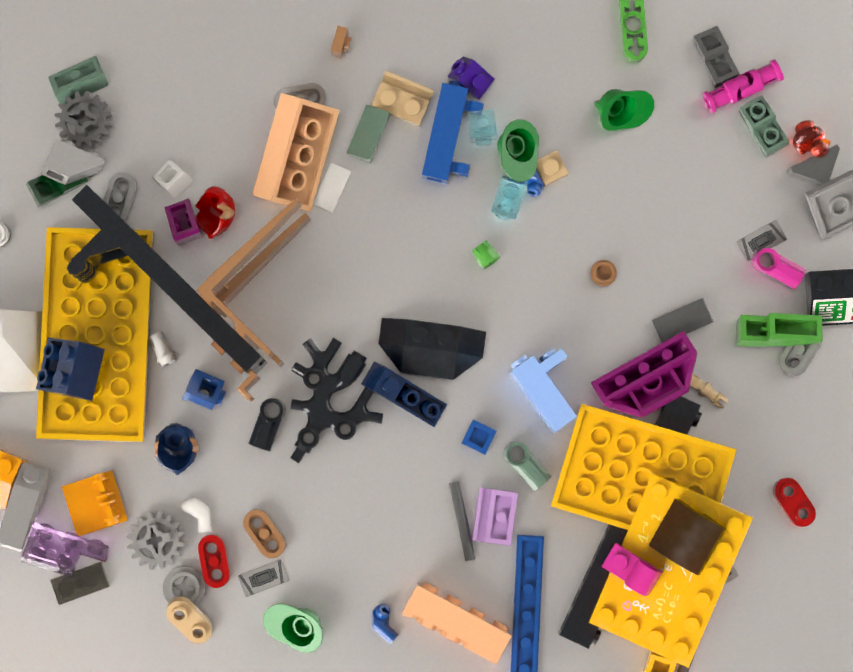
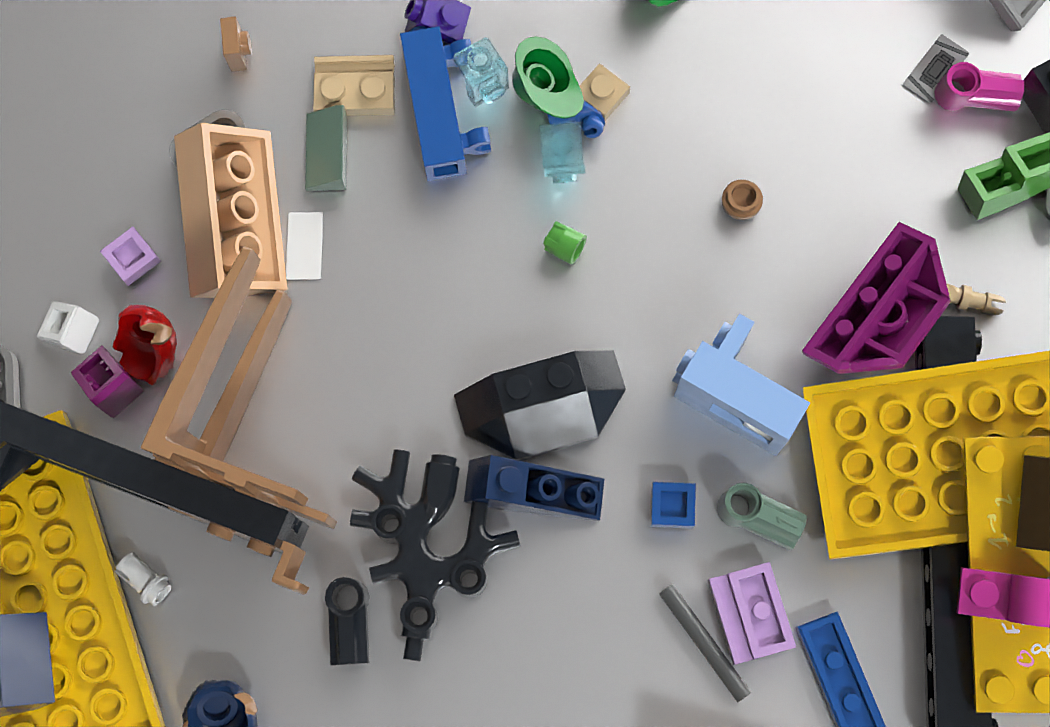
camera: 20 degrees left, 10 degrees down
blue brick [182,369,226,410] -> none
dark grey slope [652,298,714,343] -> none
none -> lavender plate [100,227,161,286]

